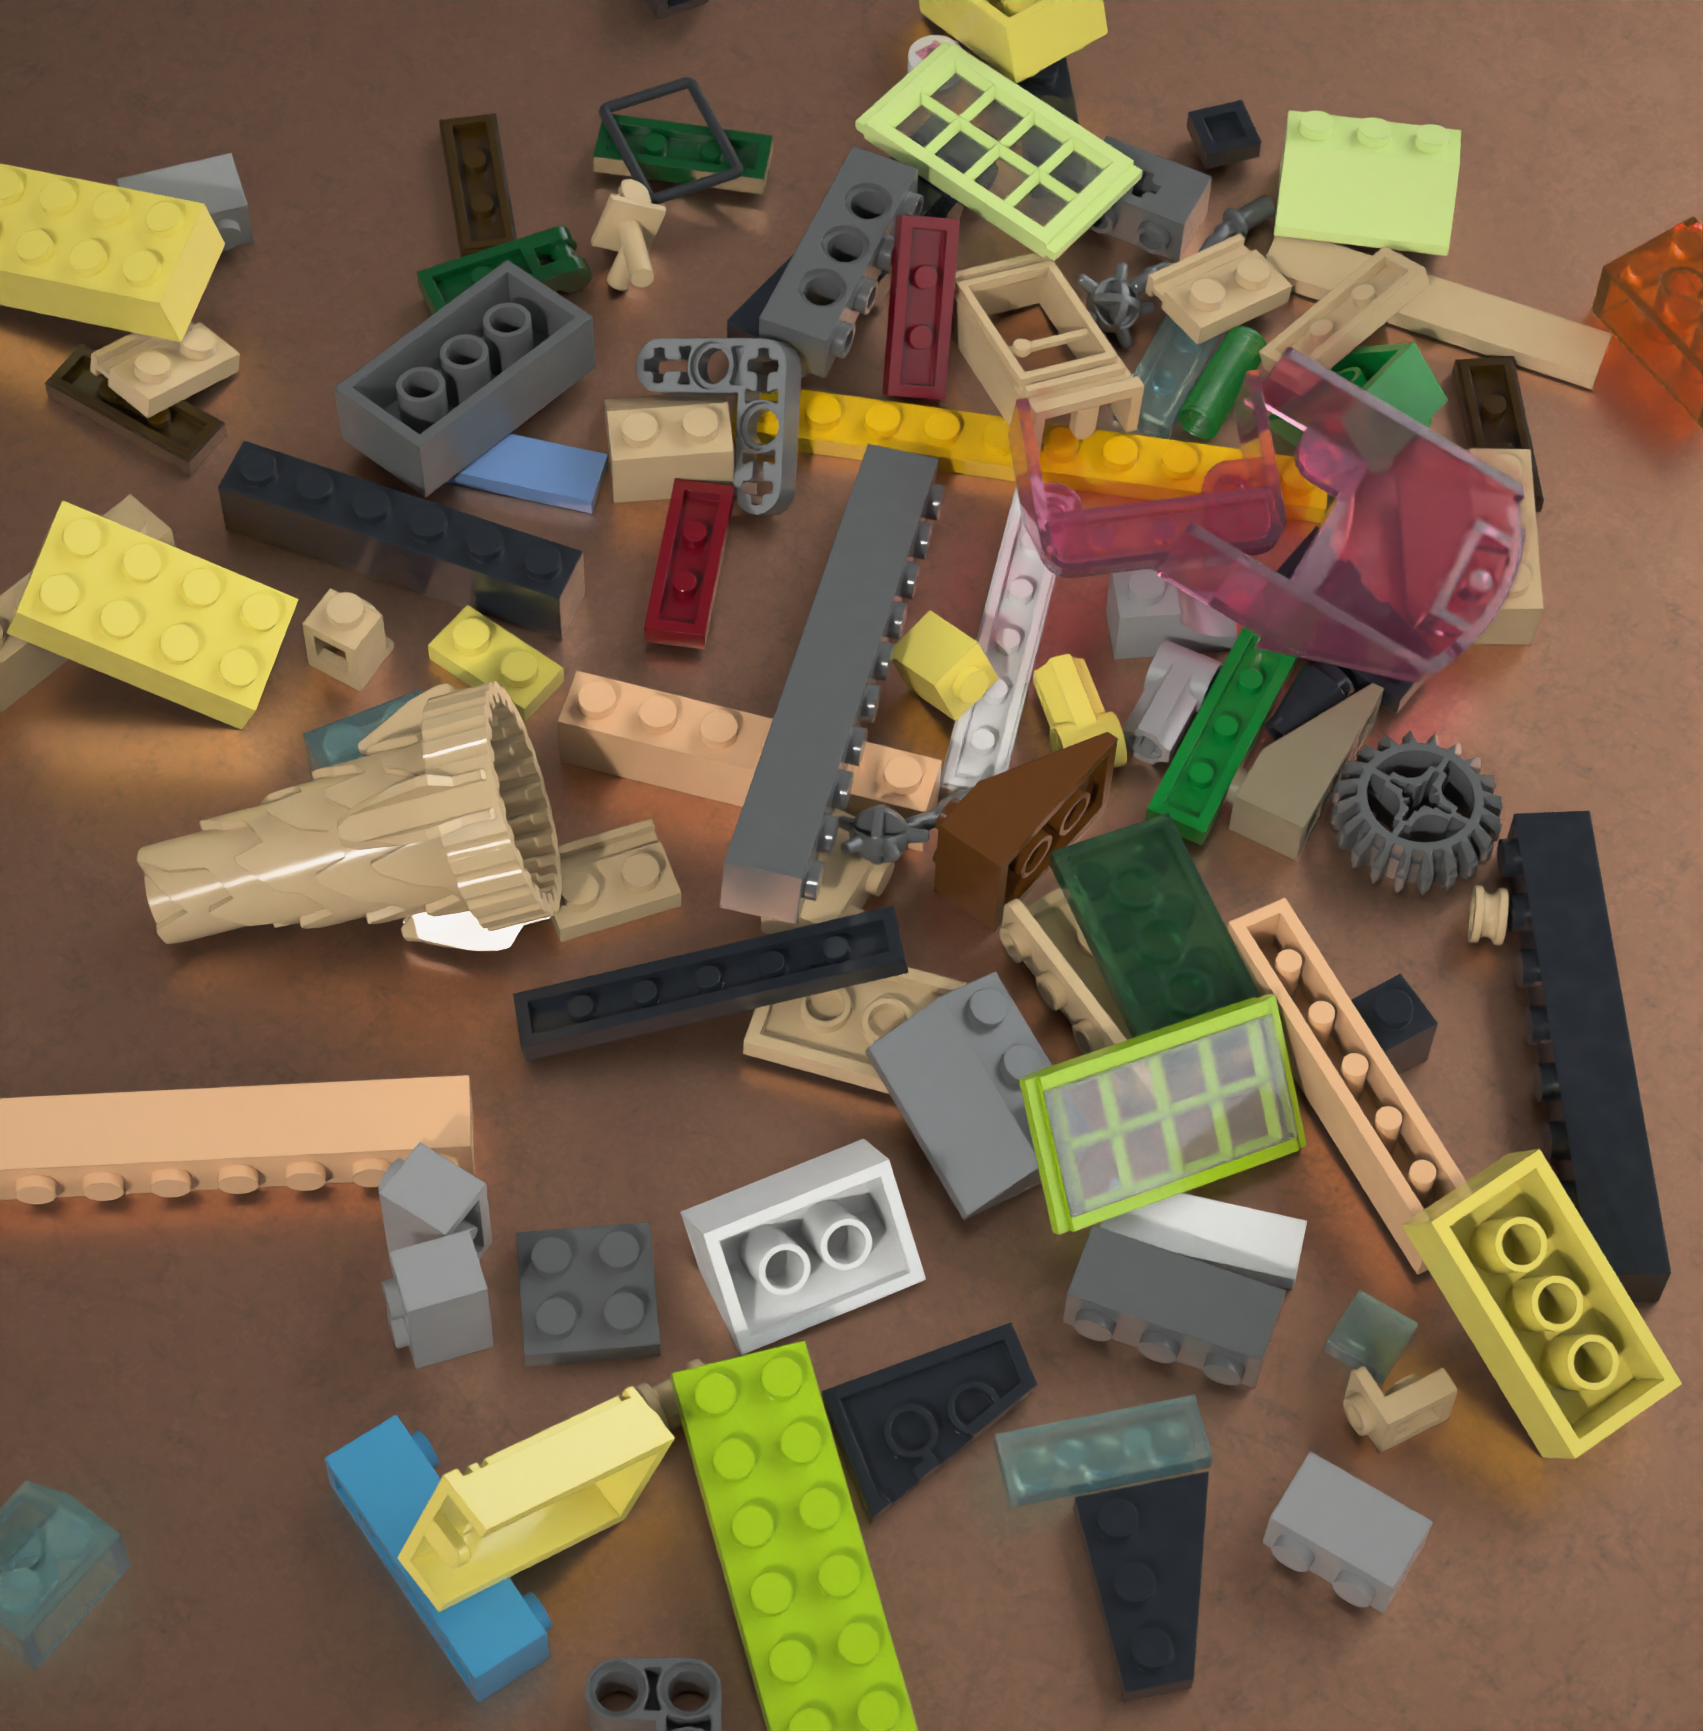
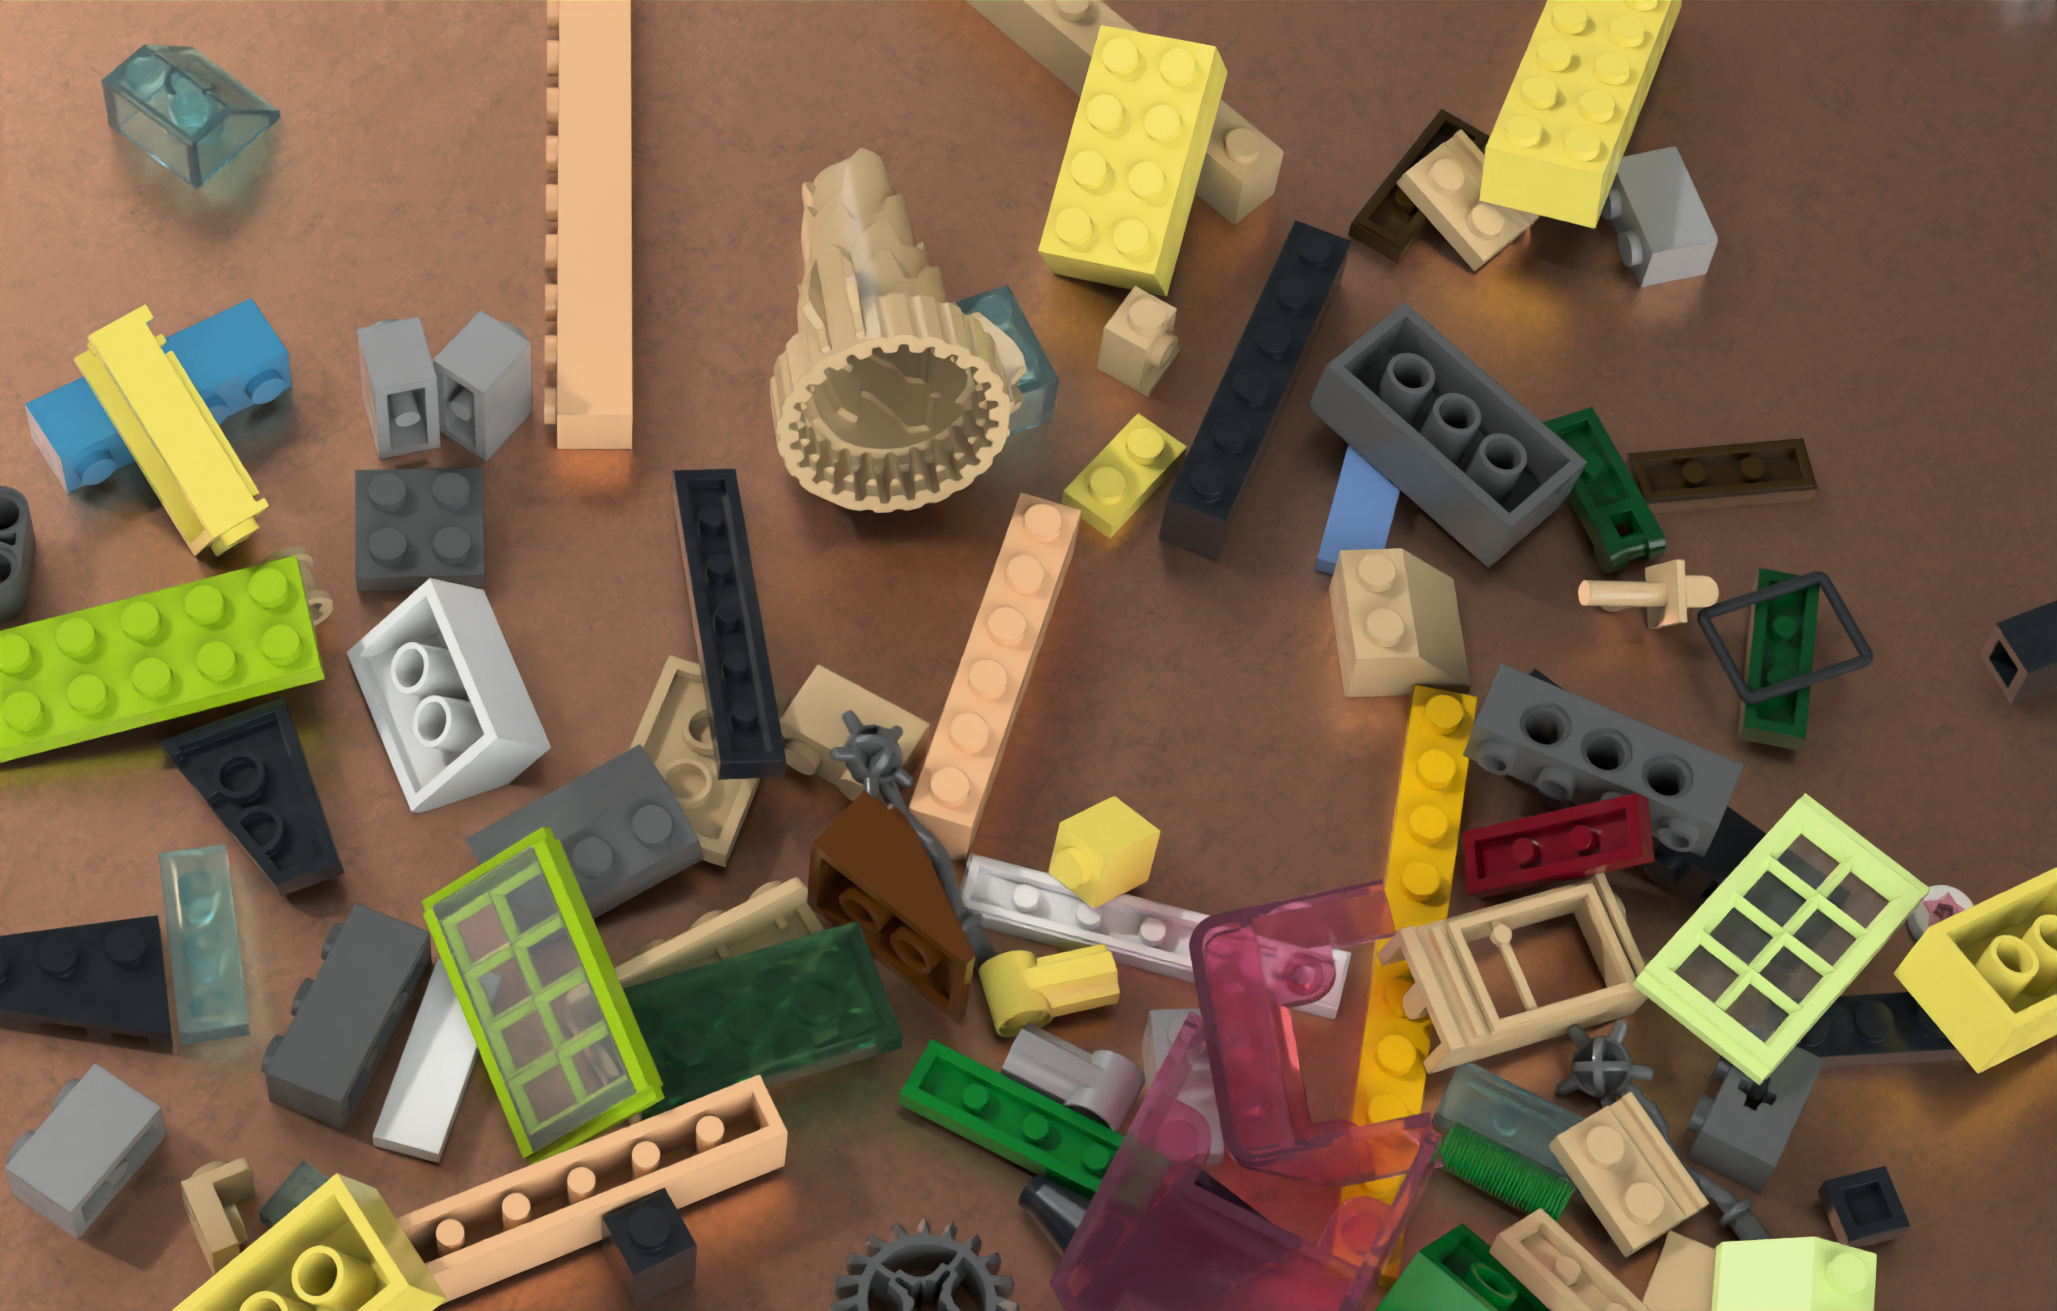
camera: 85 degrees right, 0 degrees up
tan plate [551,818,682,942] -> none
dark grey beam [636,338,801,516] -> none
dark red plate [644,478,735,650] -> none
dark grey brick [720,444,946,925] -> none
dark tan slope [1225,683,1384,860] -> none

